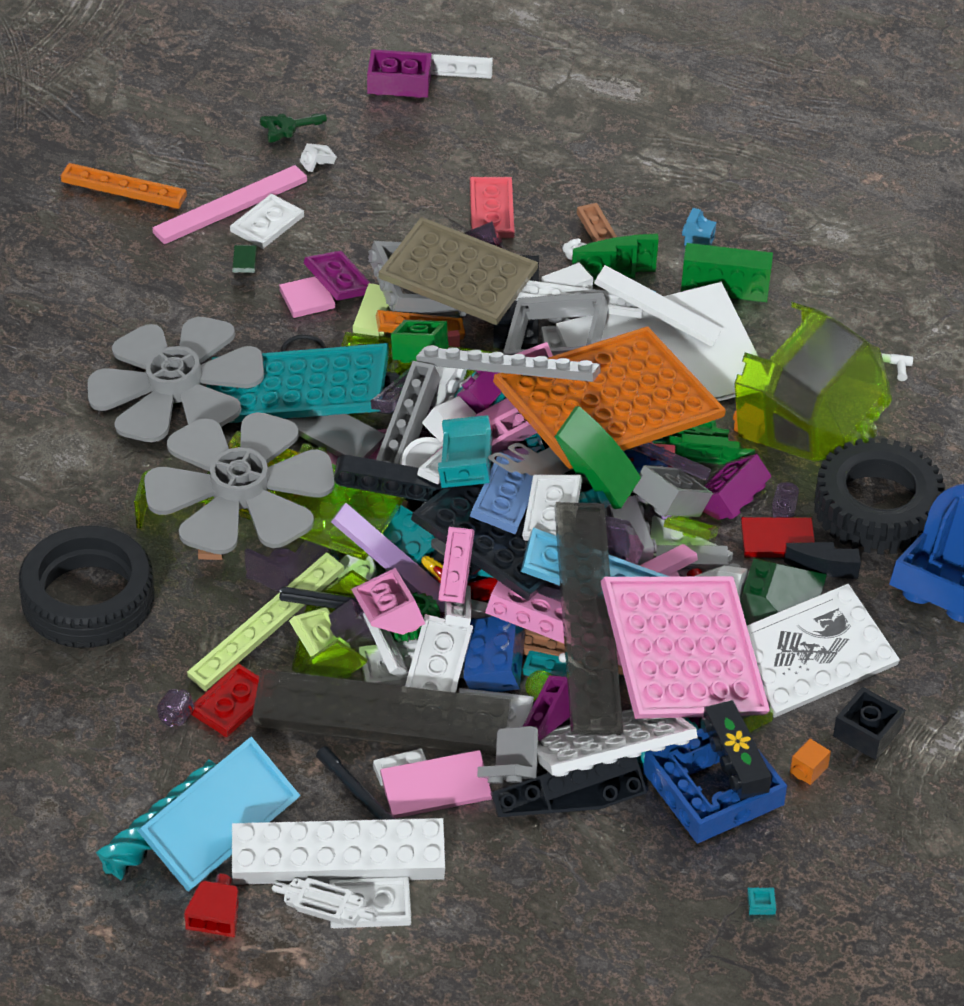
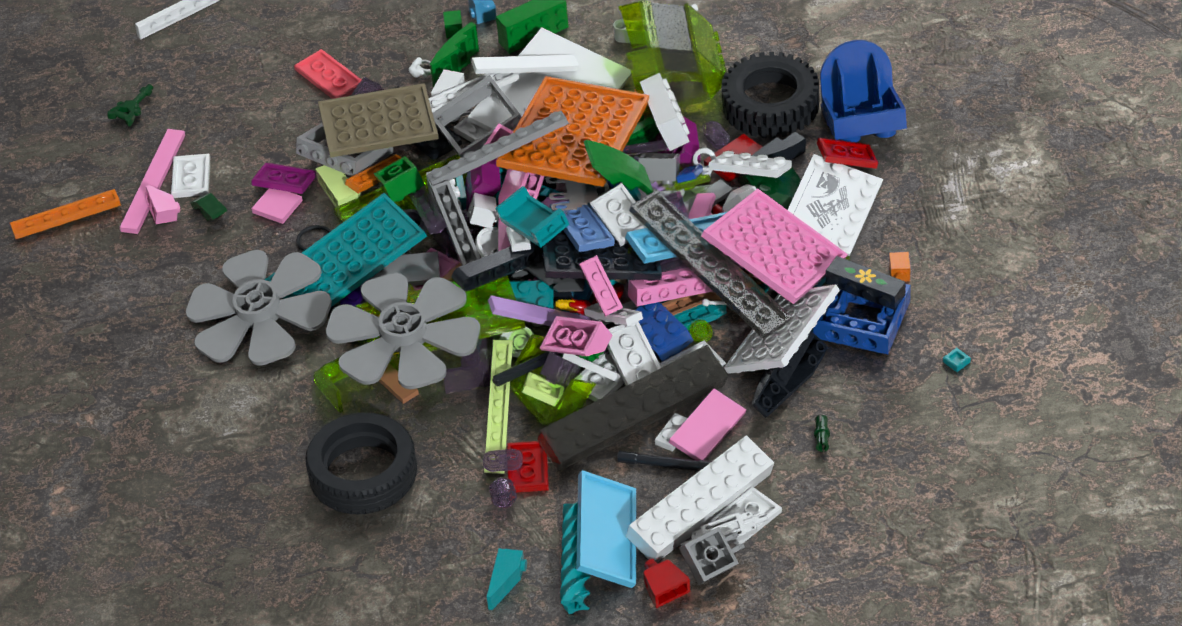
camera: 35 degrees left, 0 degrees up
white bracket [300,144,337,172] -> none
magenta brick [367,49,432,98] -> none
light grey bracket [477,726,538,784] -> none
magenta slope [522,675,582,741] -> none
nougat plate [577,203,617,242] -> none
black brick [833,686,906,760] -> none
none -> bright pink slope [145,185,180,224]
none -> green brick [443,10,463,39]
none -> clear purple plate [483,449,523,472]
none -> teal slope [487,548,527,610]
none -> white brick [640,73,690,151]
none -> blue tile [676,164,703,183]
none -> light grey hinge [679,527,745,585]
none -> white piece [693,148,716,180]
none -> white plate [709,151,792,178]
none -> dark green pin [814,415,830,452]
none -> red tile [817,138,879,169]

